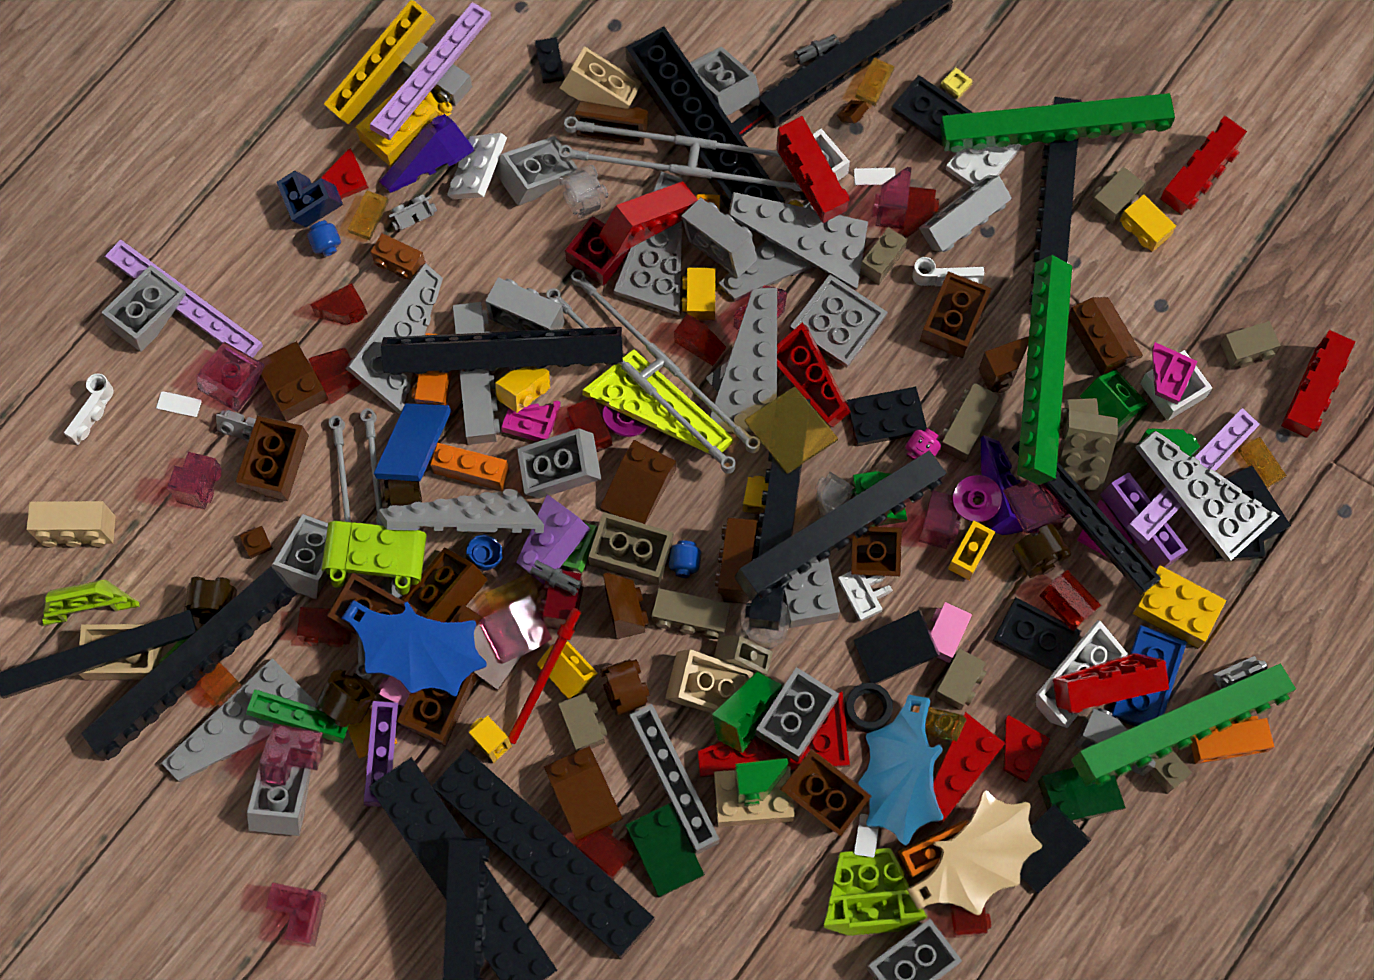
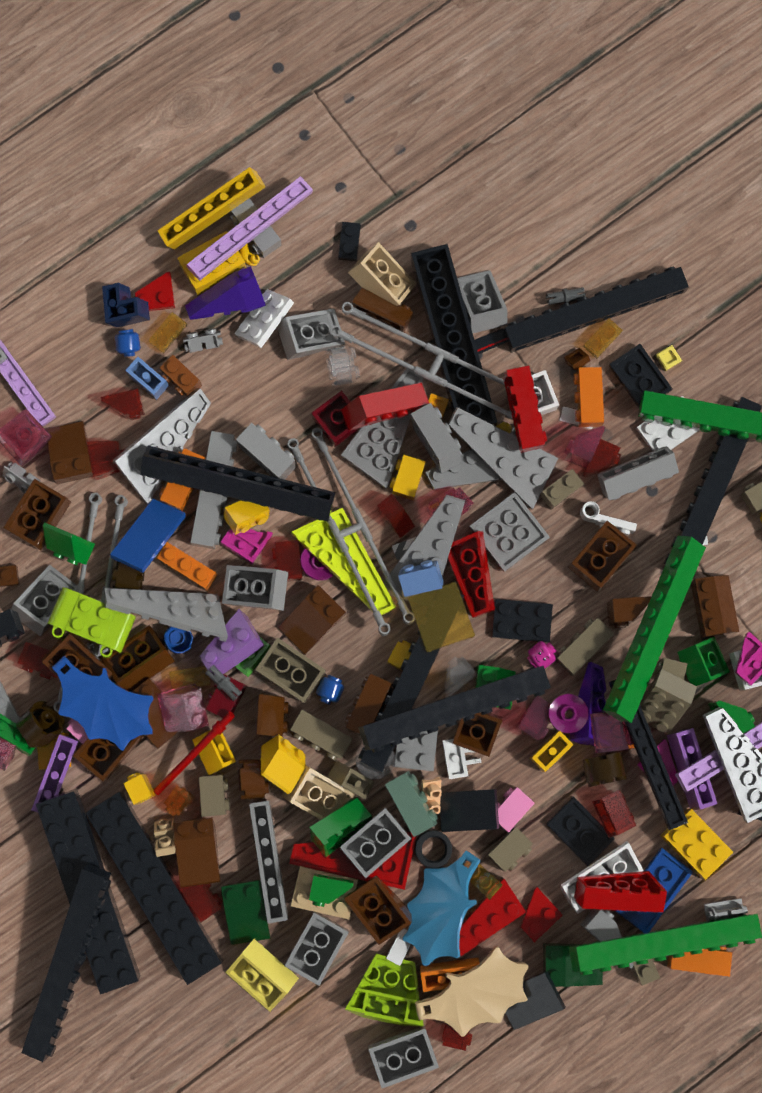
camera: 10 degrees right, 10 degrees up
none -> green slope [43,522,95,565]
none -> medium blue brick [125,357,169,400]
none -> tan slope [154,818,176,857]
none -> clear orange slope [164,785,196,816]
none -> light yellow slope [225,939,299,1012]
none -> yellow slope [261,734,306,794]
none -> light grey brick [285,912,349,986]
none -> sand green slope [385,771,438,837]
none -> medium blue brick [398,560,444,597]
none -> light nougat hips [419,777,442,814]
none -> orange brick [573,367,604,427]

